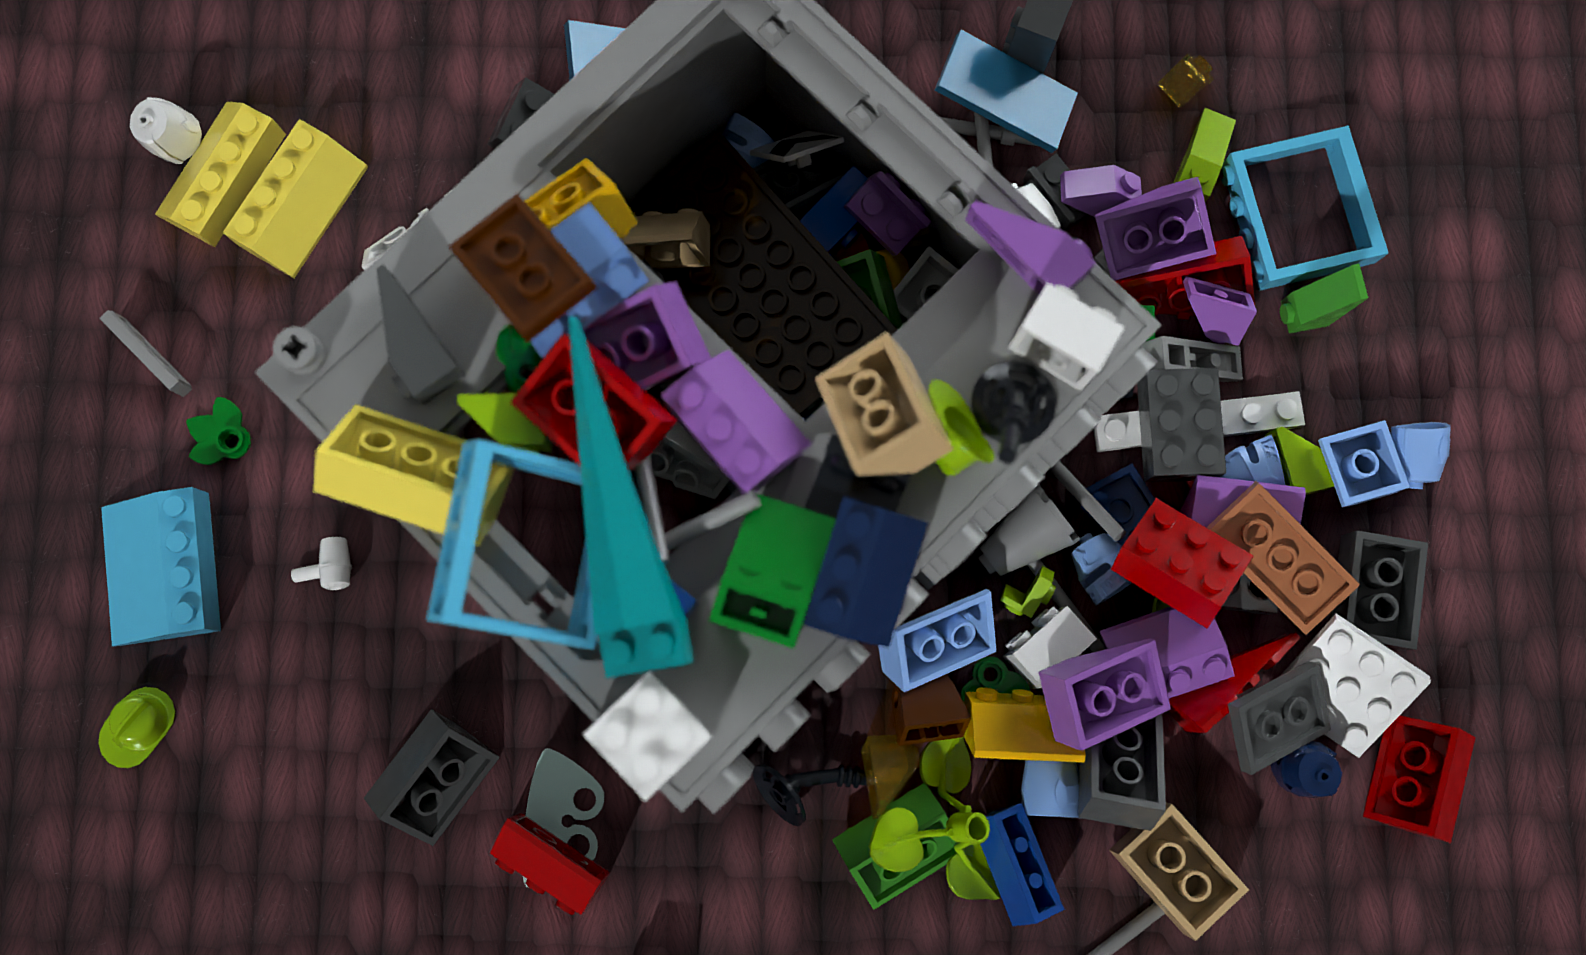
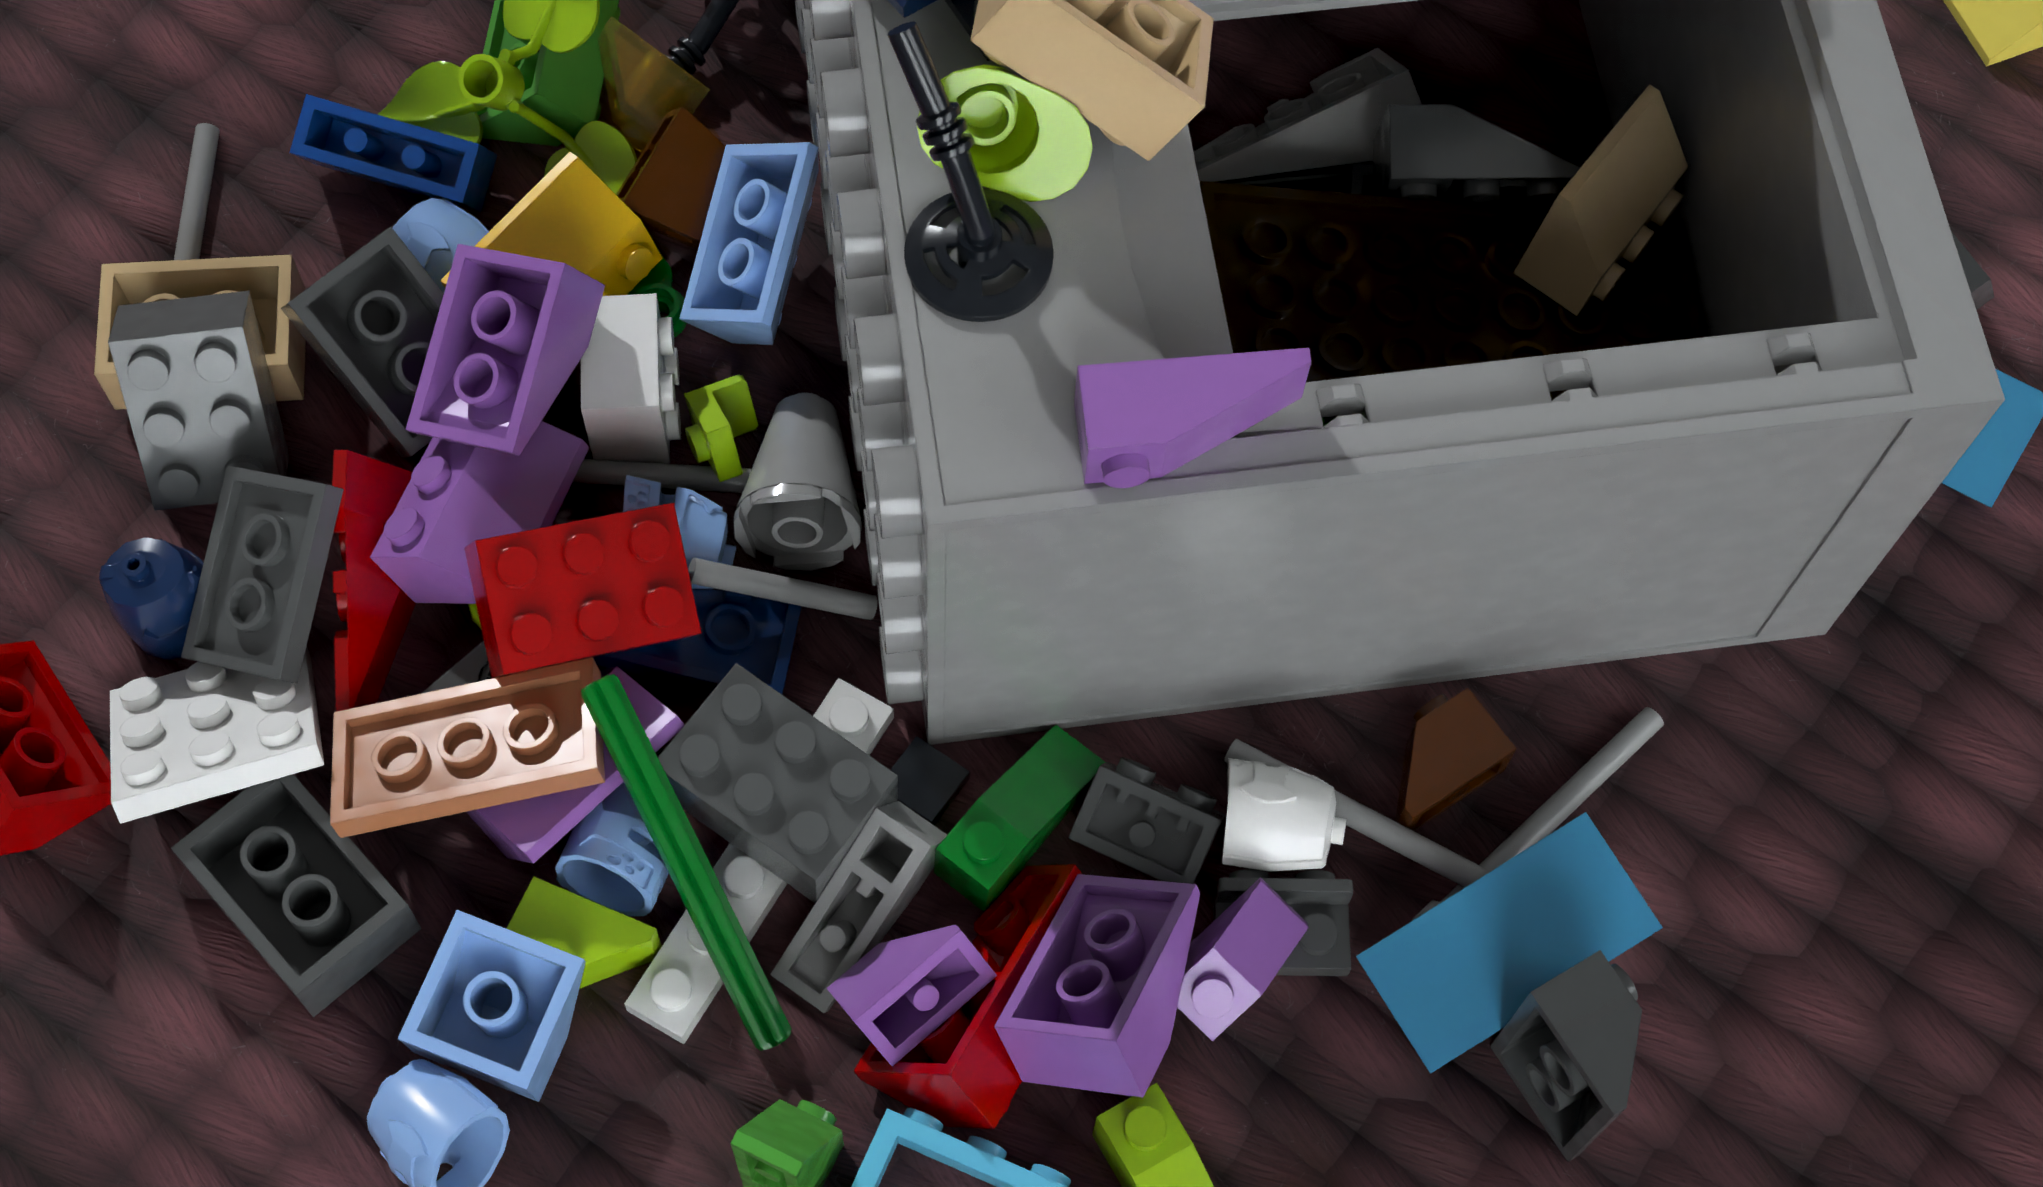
camera: 125 degrees right, 15 degrees down
white brick [1008,283,1125,391] -> none
none -> dark grey brick [108,290,289,511]
none -> green axle [581,674,792,1051]

